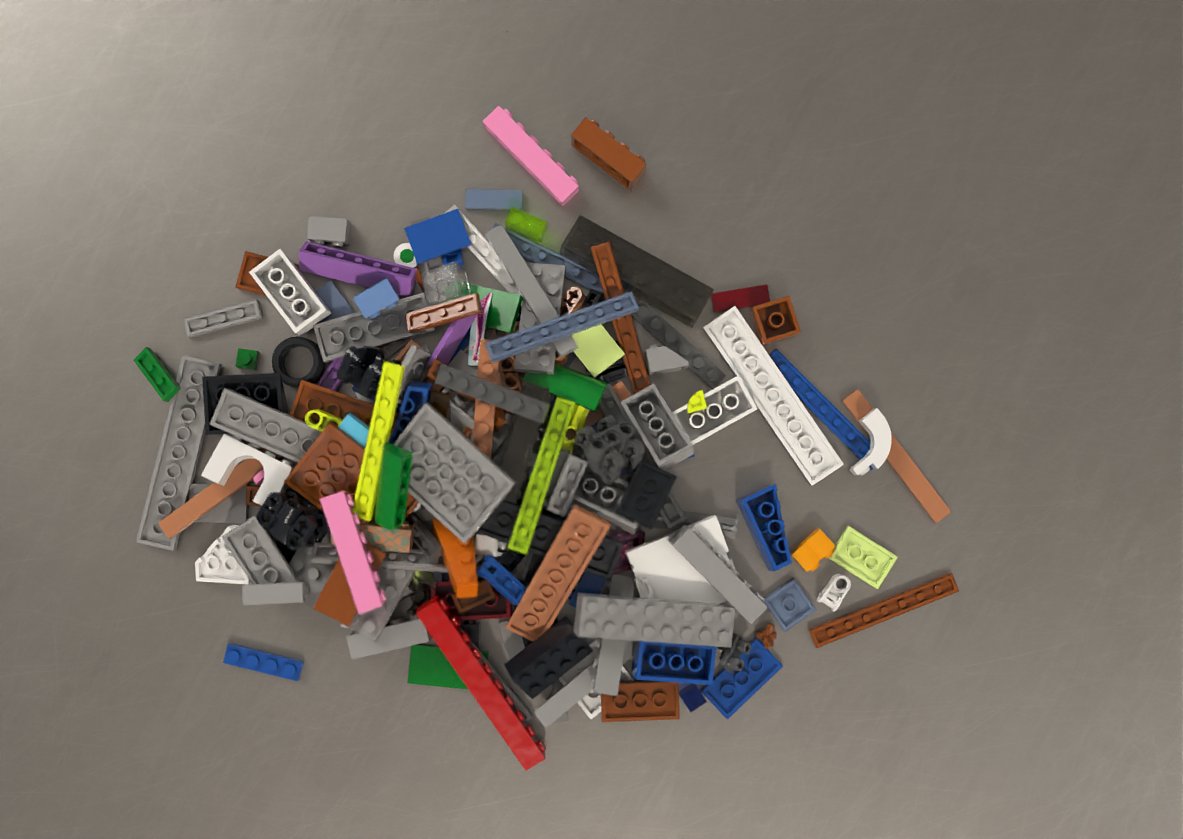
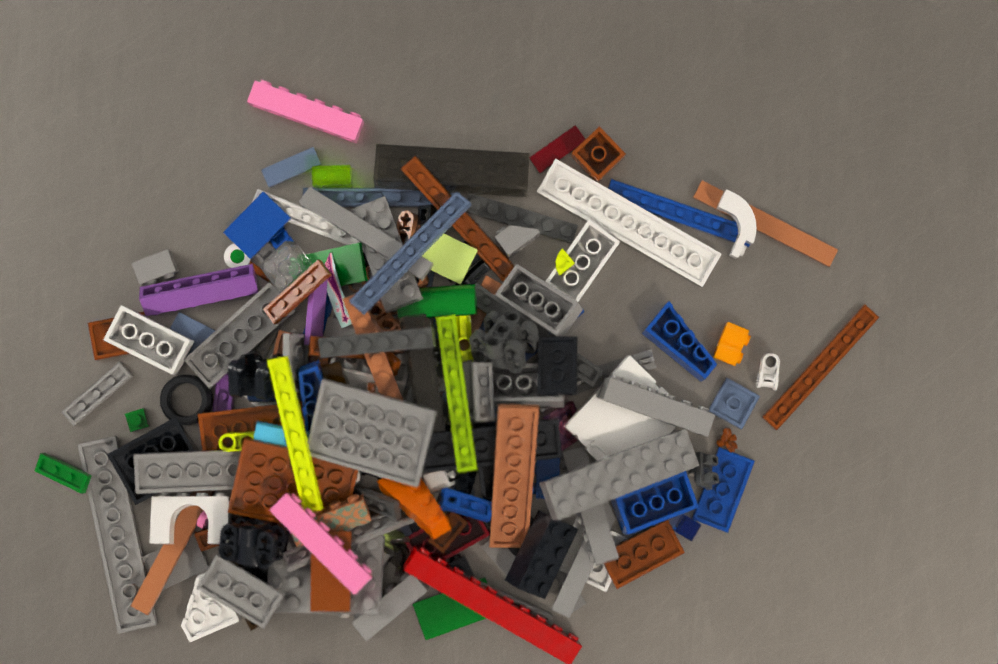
camera: 25 degrees left, 0 degrees up
light grey tile [242,582,305,605] -> none
medium blue brick [353,277,400,319] -> none
green brick [374,443,413,531] -> none
dark orange brick [571,117,646,191] -> none
yellowish green tile [828,526,898,589] -> none

